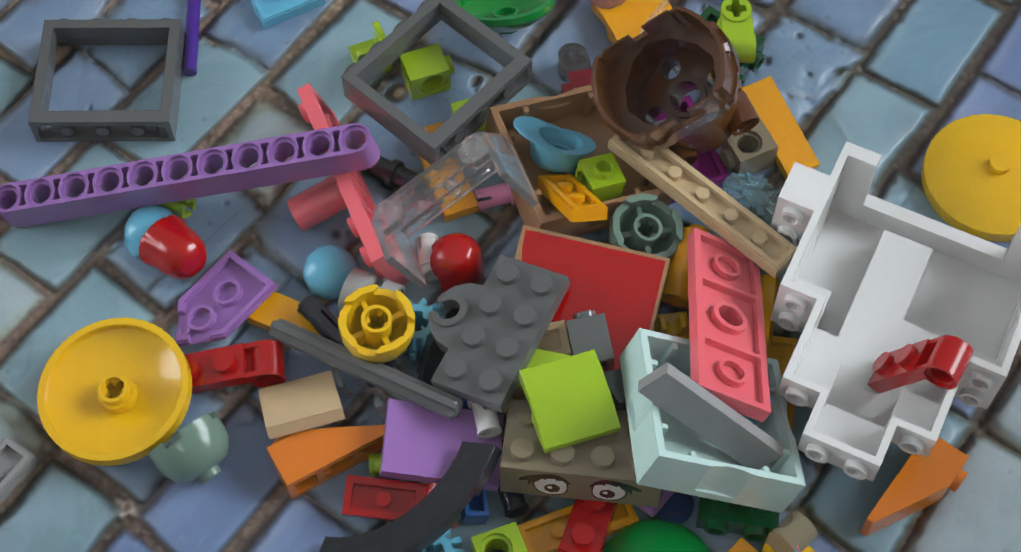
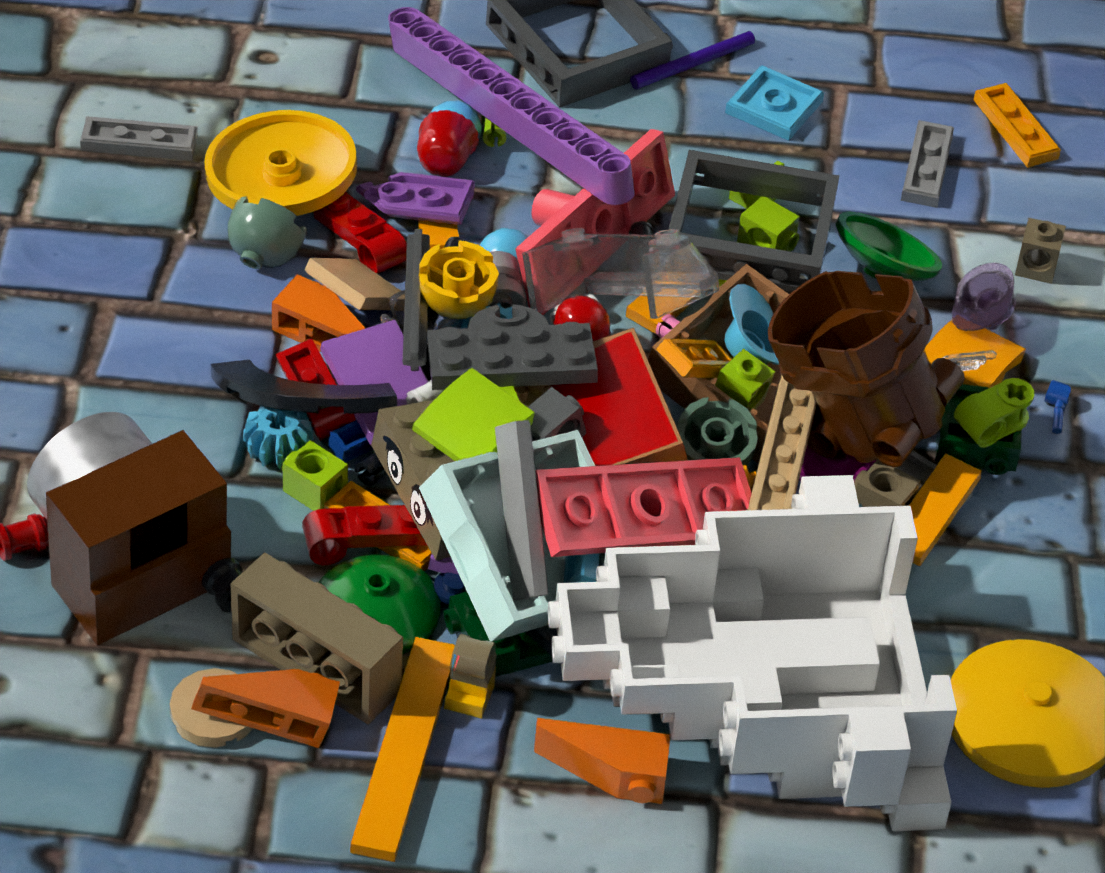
camera: 55 degrees right, 15 degrees down
red plate [867,335,973,394] -> none

